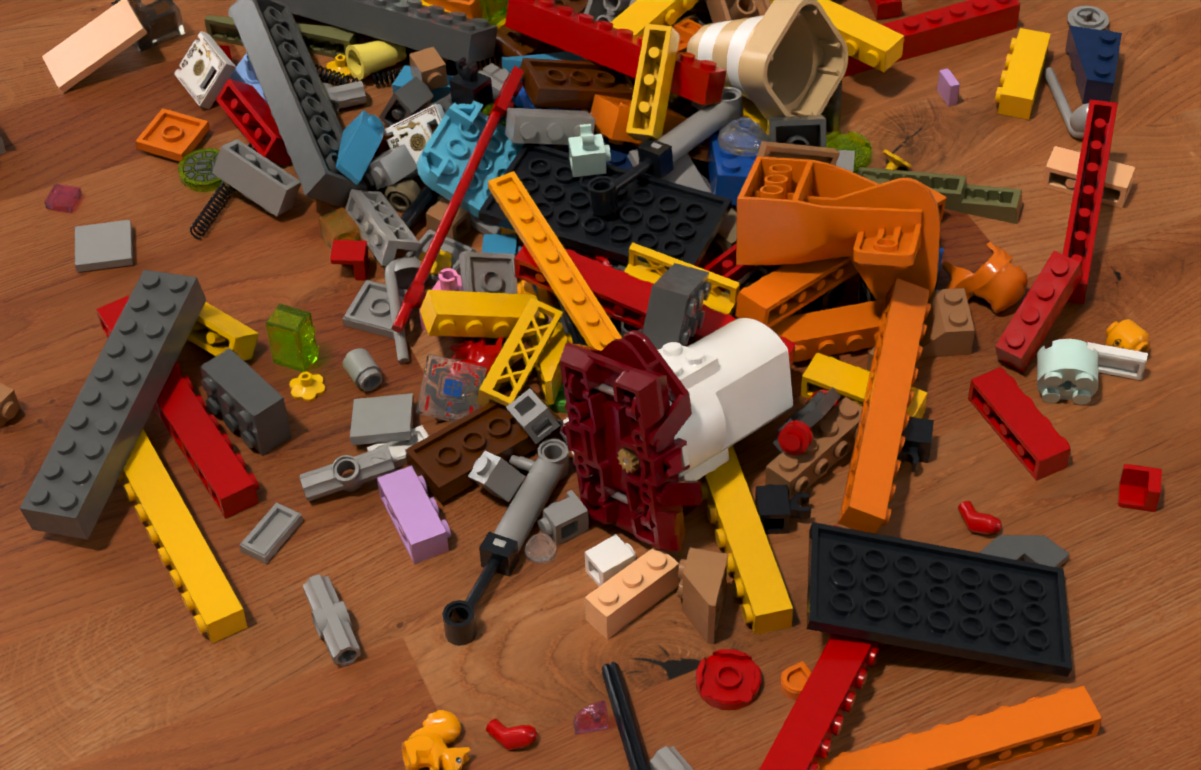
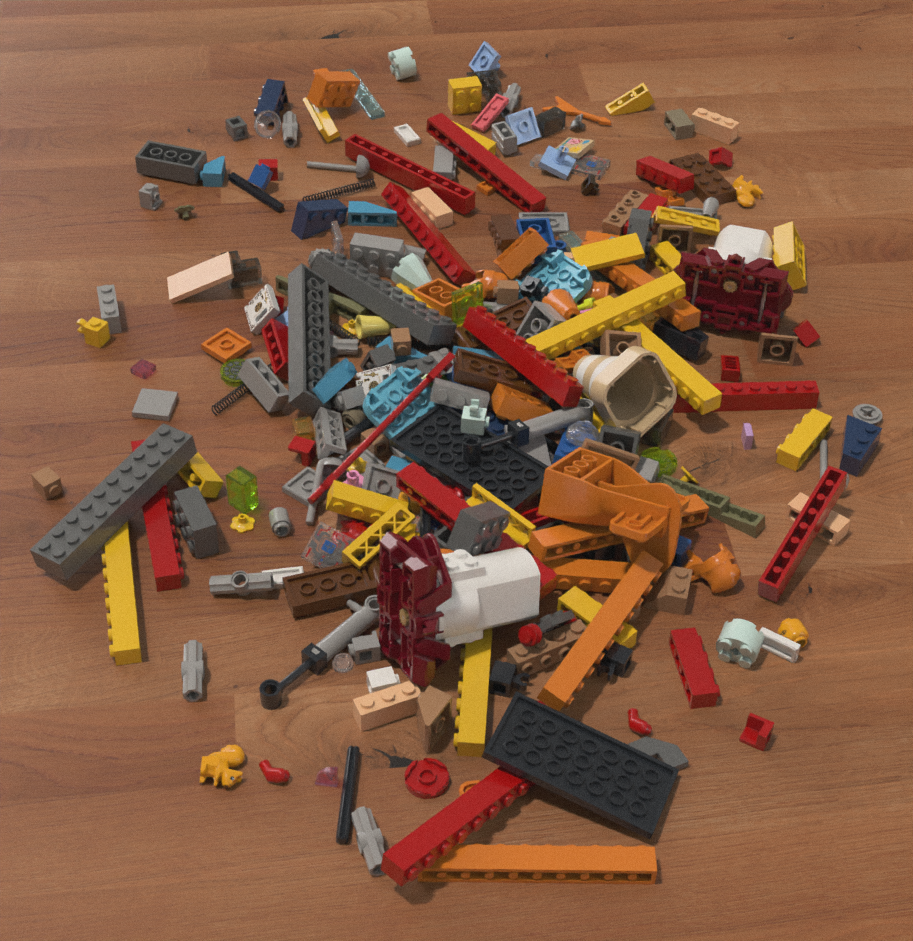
camera: 15 degrees right, 5 degrees down
light grey tile [239,502,303,564] -> none
light grey tile [350,393,415,445] -> none
lavender brick [377,465,451,564] -> none
black brick [449,57,494,109] -> none
light grey brick [468,451,525,502] -> none
light orange plate [488,171,622,351] -> none
light grey brick [506,388,560,444] -> none
yellow brick [626,24,680,141] -> none
red brick [995,251,1082,373] -> none

